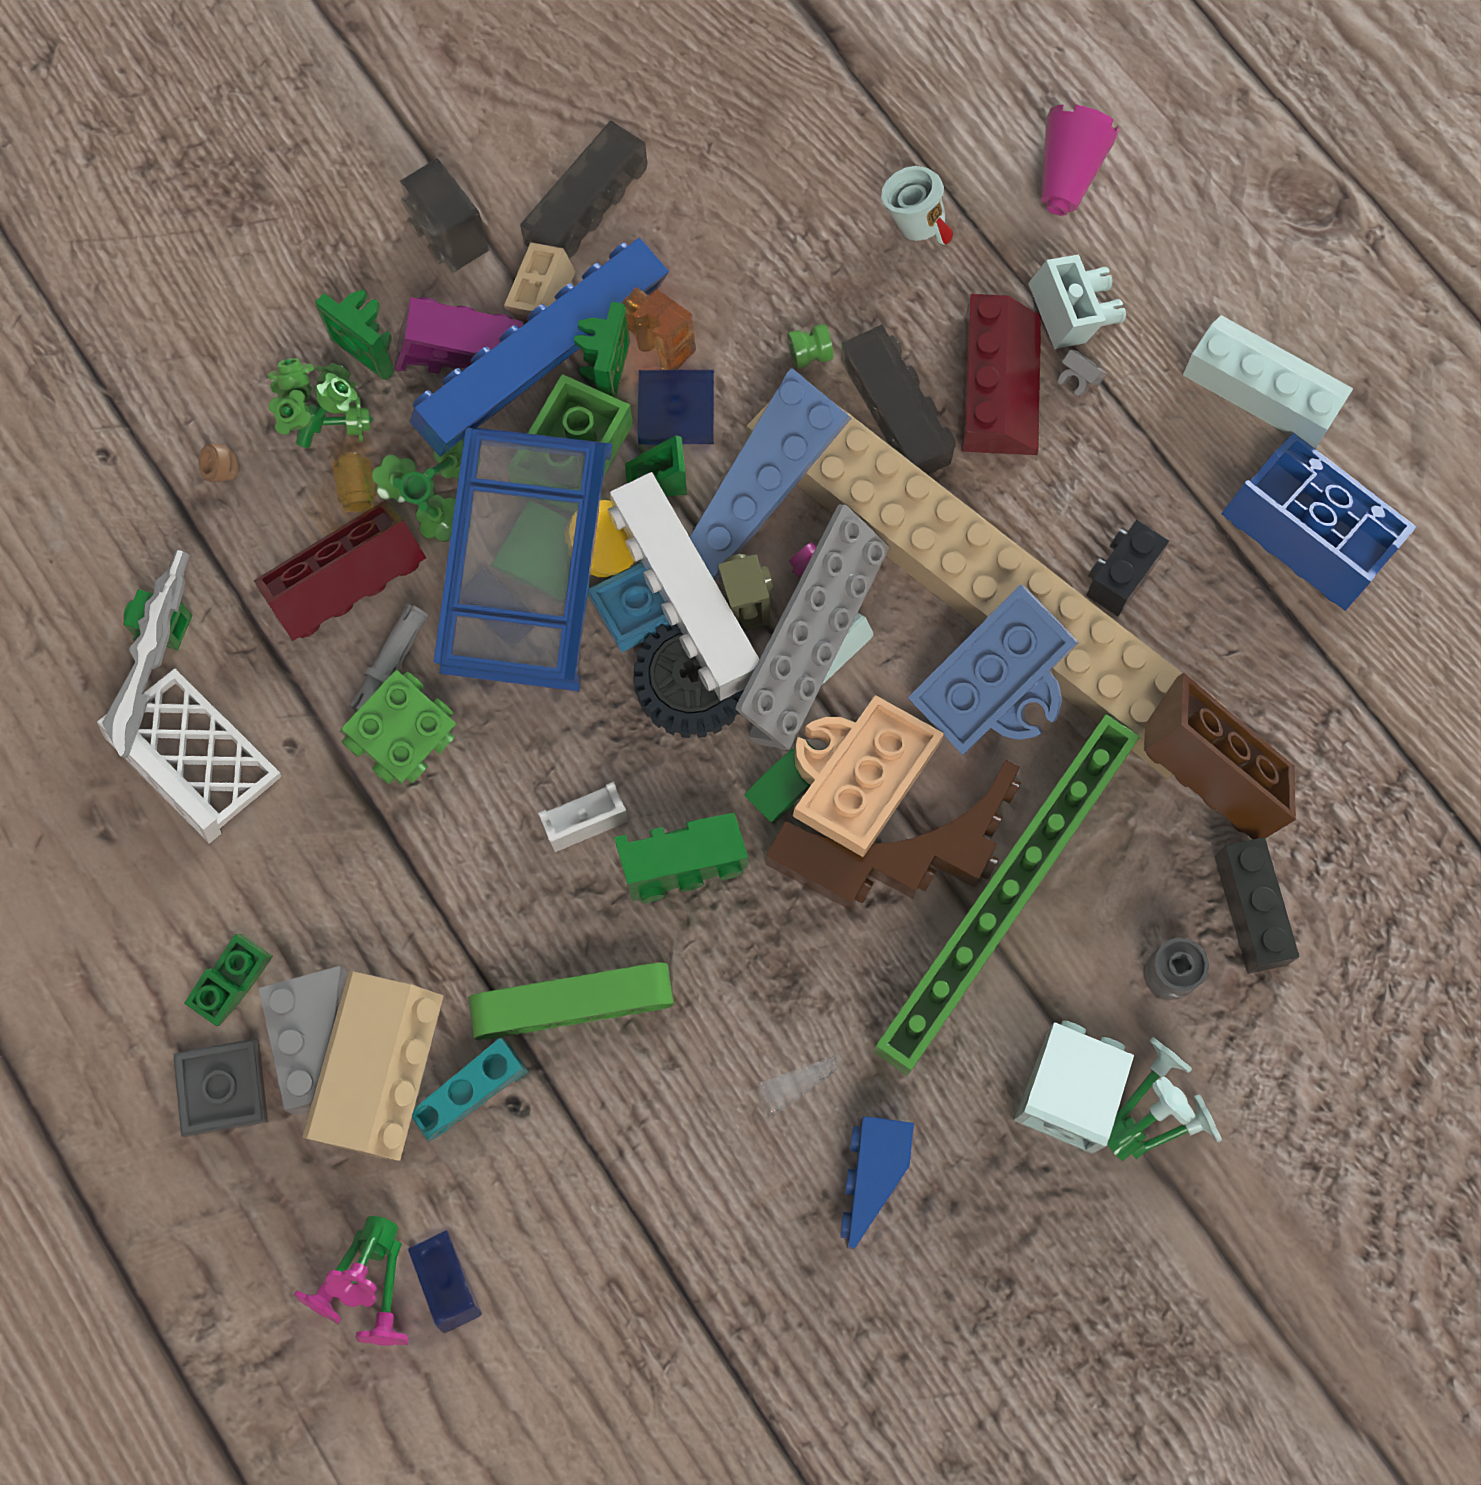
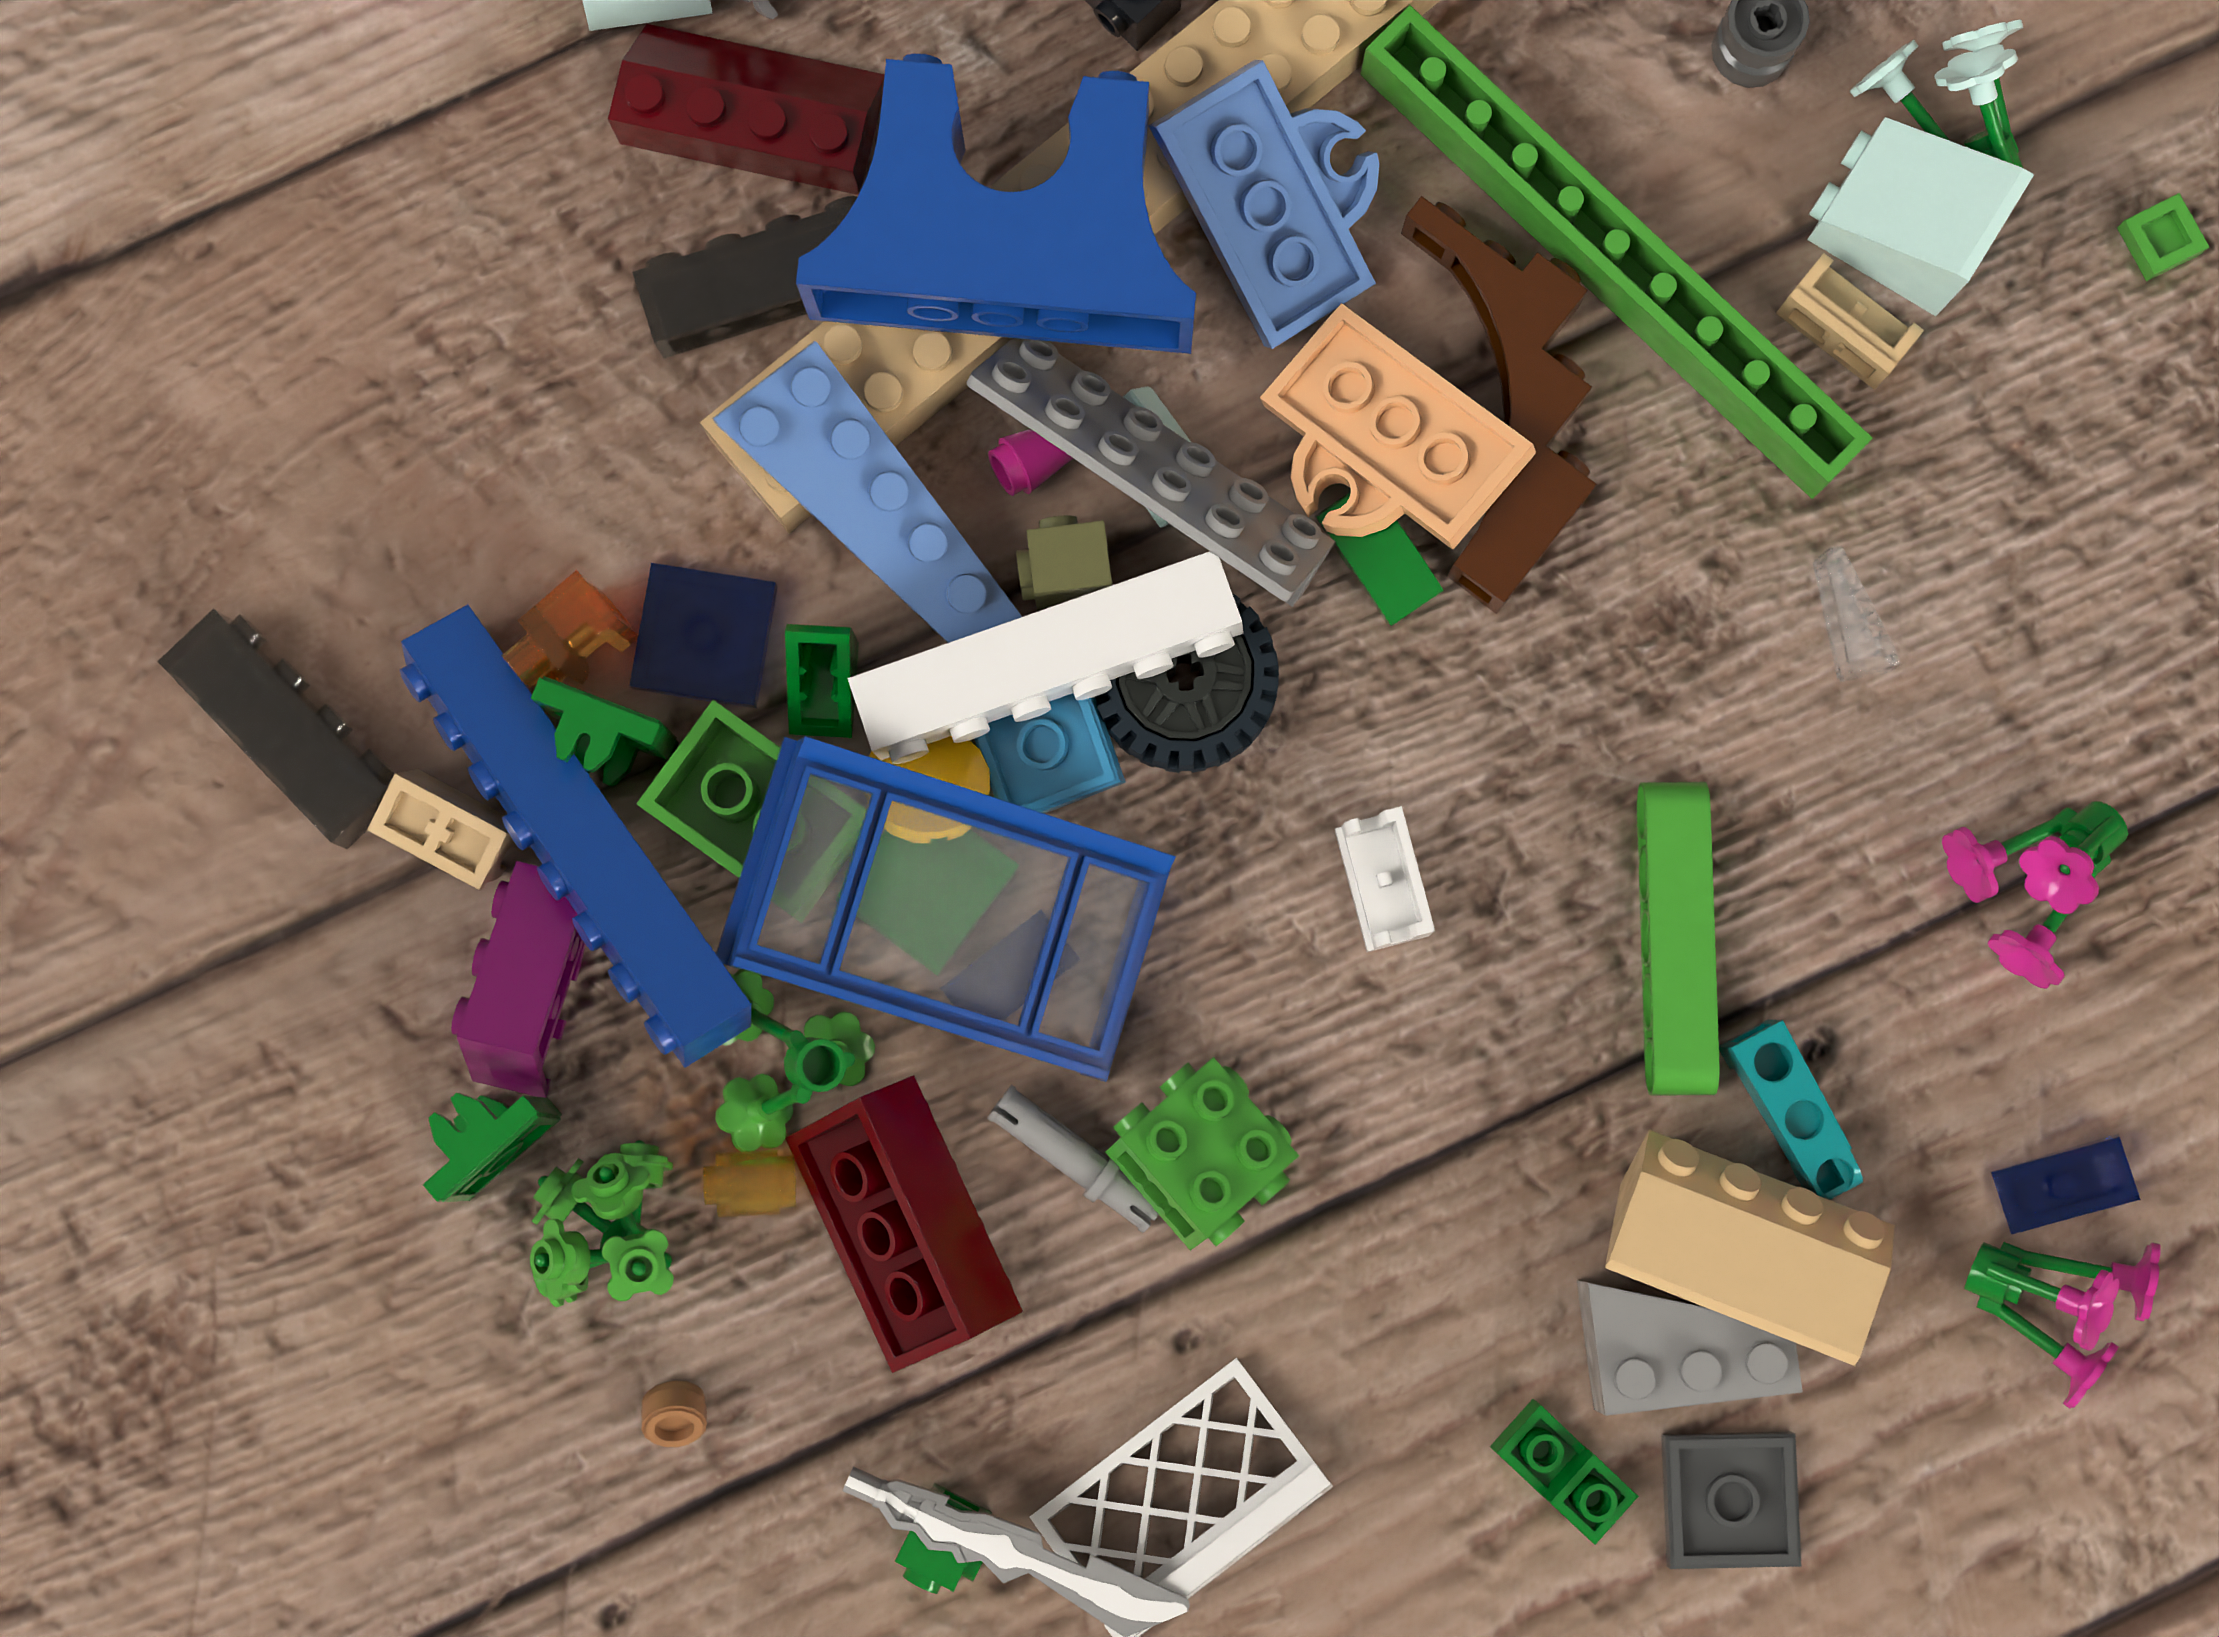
camera: 80 degrees left, 10 degrees up
clear smoke brick [400,157,489,273] -> none
green wedge [614,812,749,903] -> none
bright green wheel [787,323,834,369] -> none
blue slope [840,1116,914,1249] -> none
light aqua hat [881,166,953,245] -> none
none -> blue piece [796,54,1196,354]
none -> tan hinge [1776,253,1924,390]
none -> dark pink plant [1942,801,2128,989]
none -> bright green tile [2117,193,2209,282]

